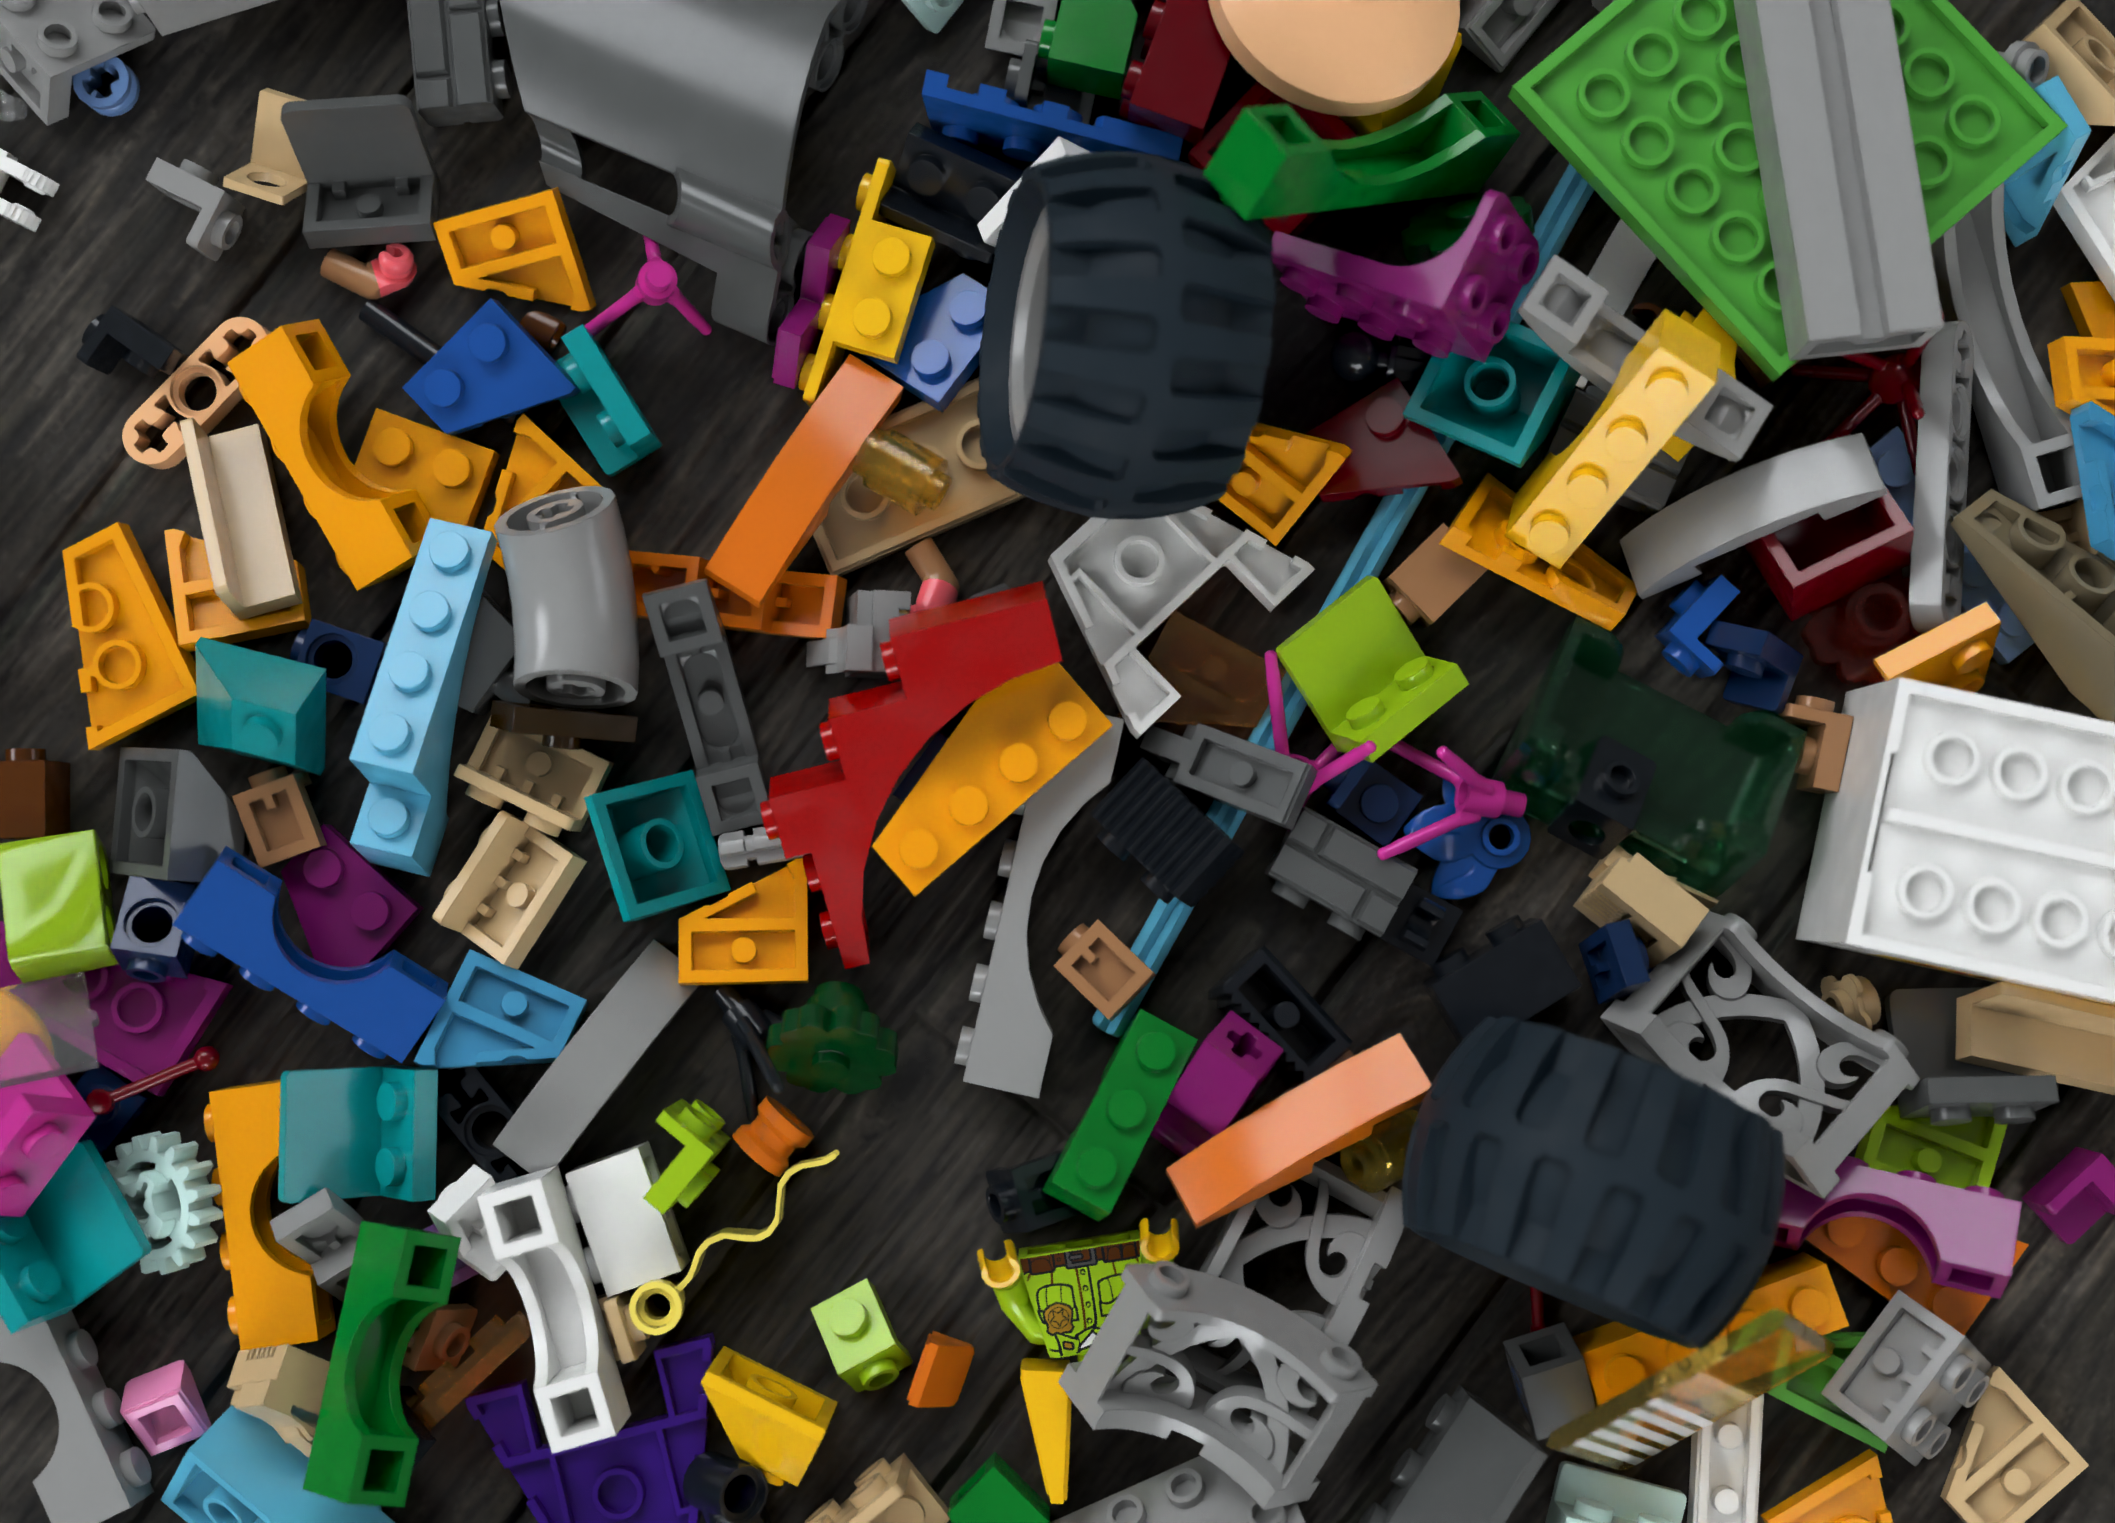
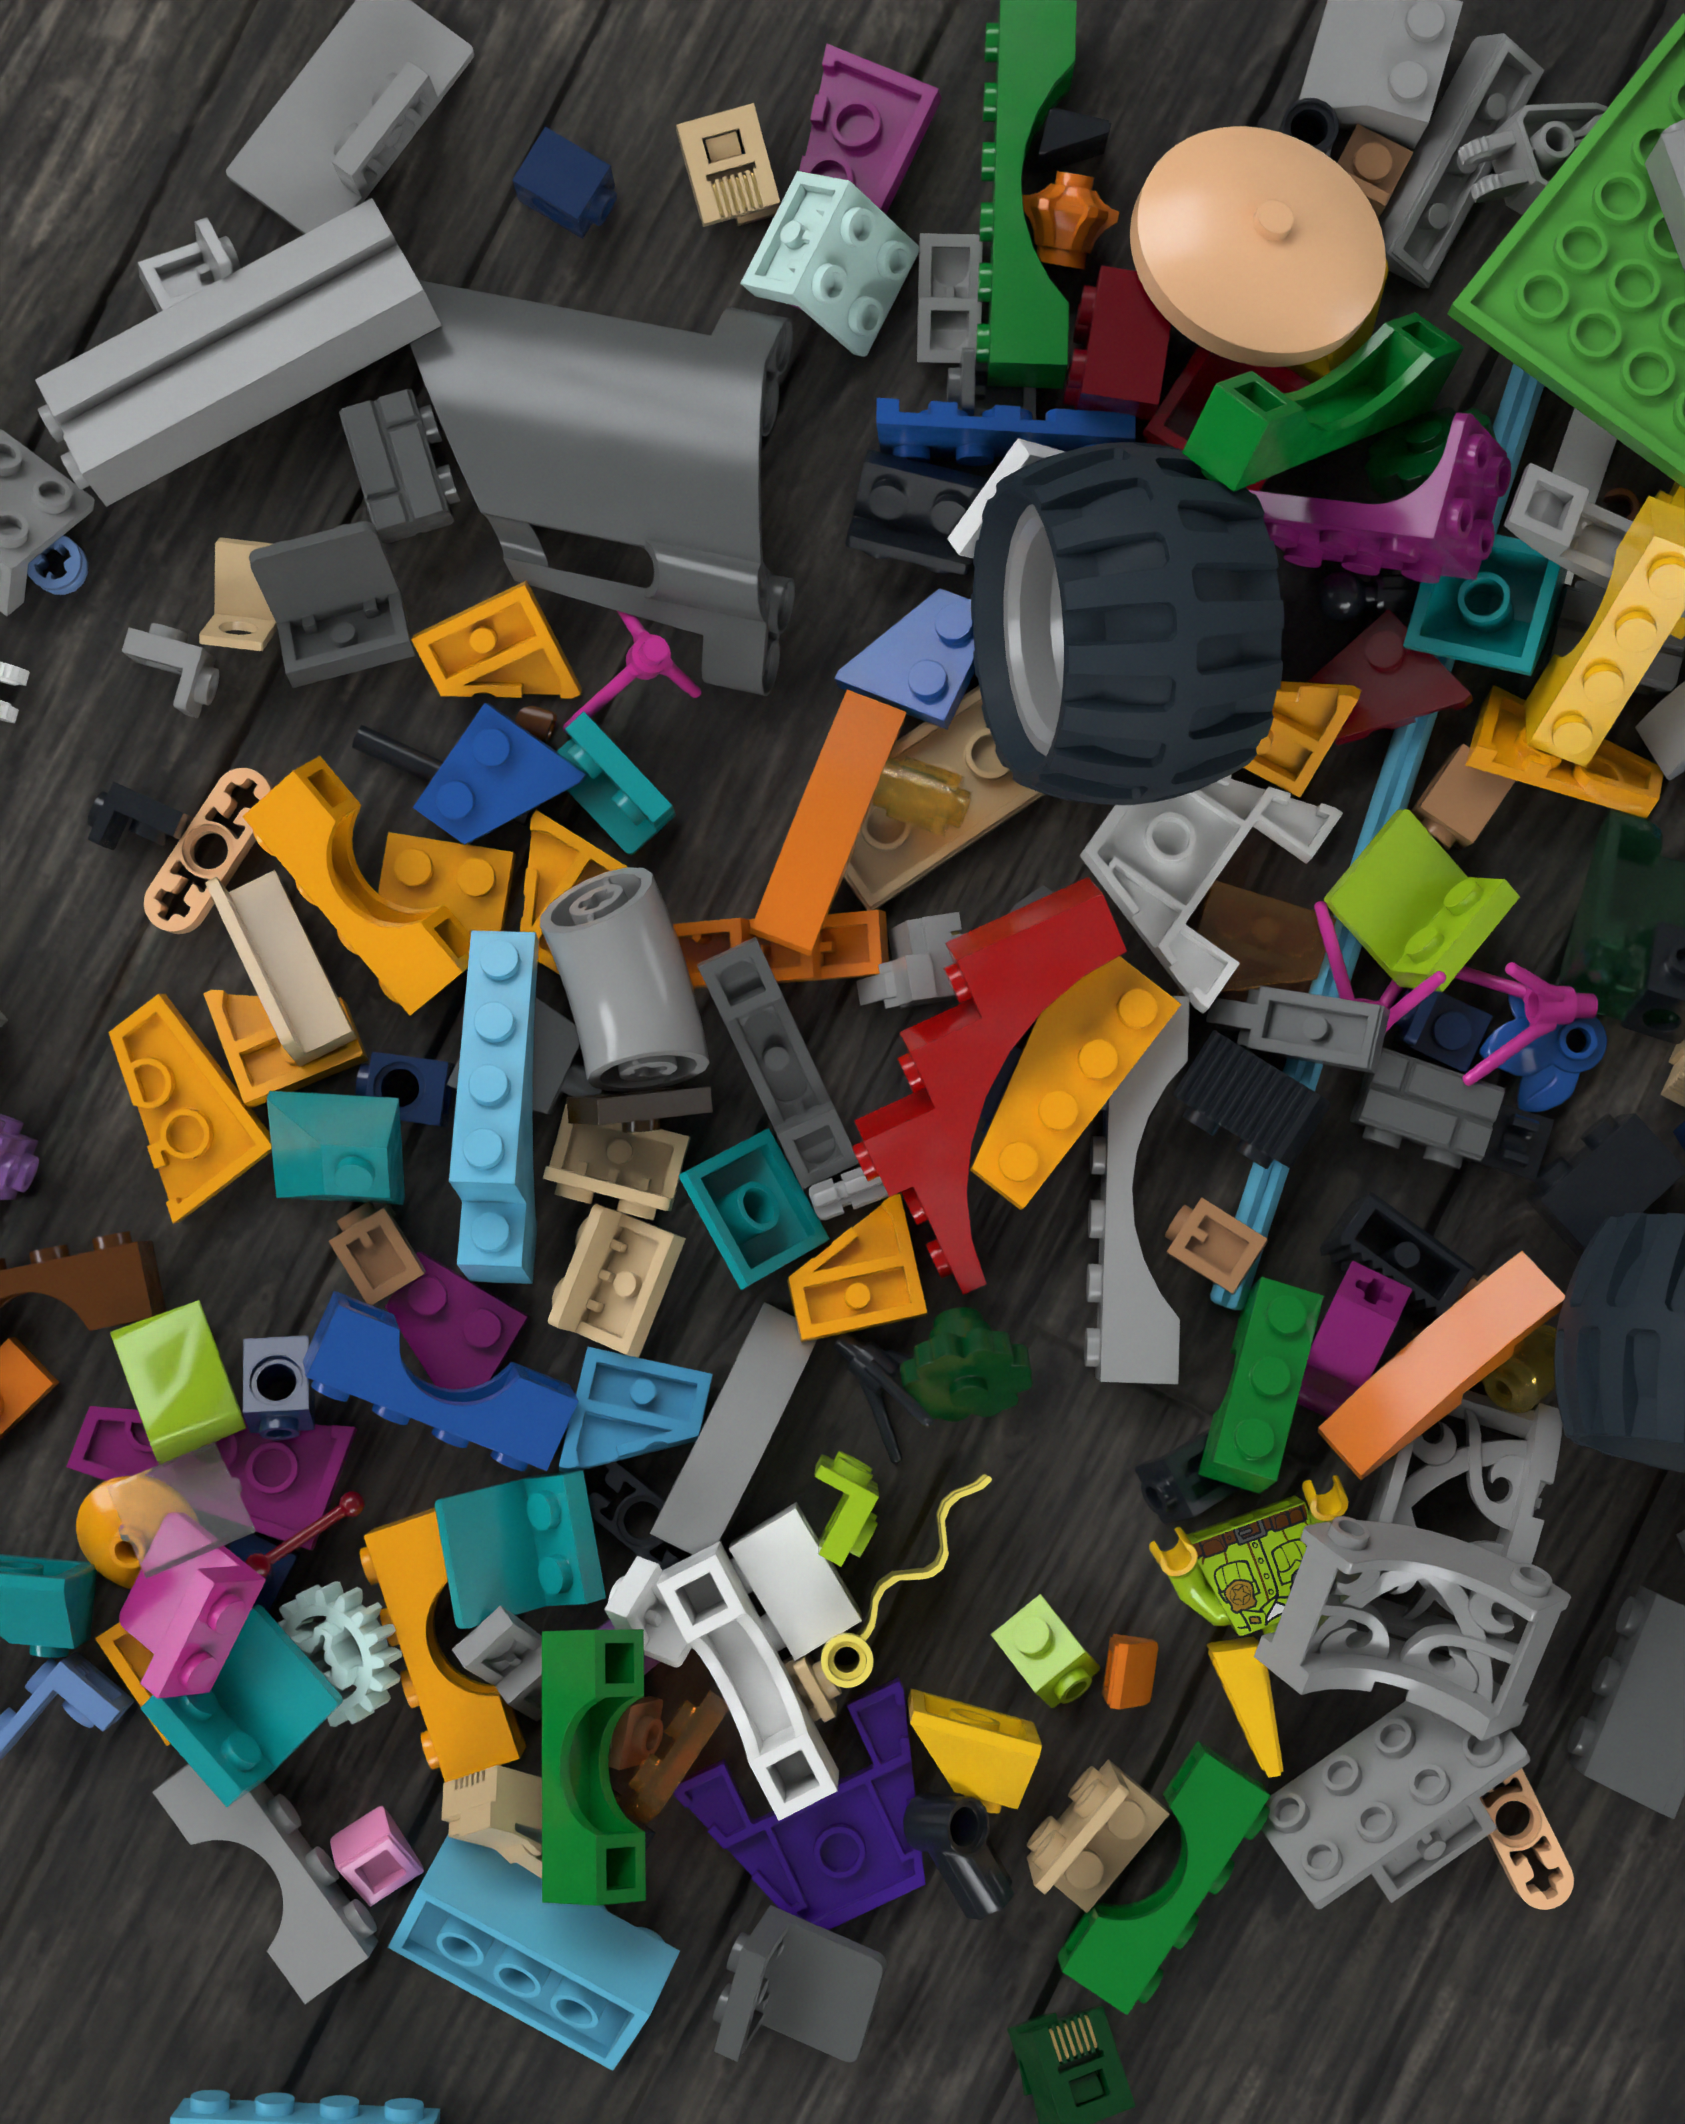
camera: 10 degrees left, 0 degrees up
dark grey slope [109,747,249,882] -> none
arm [320,243,417,300] -> none
orange wheel [732,1095,814,1177] -> none
magenta tile [772,213,851,389] -> none
yellow bracket [798,157,935,408] -> none
arm [905,537,959,614] -> none

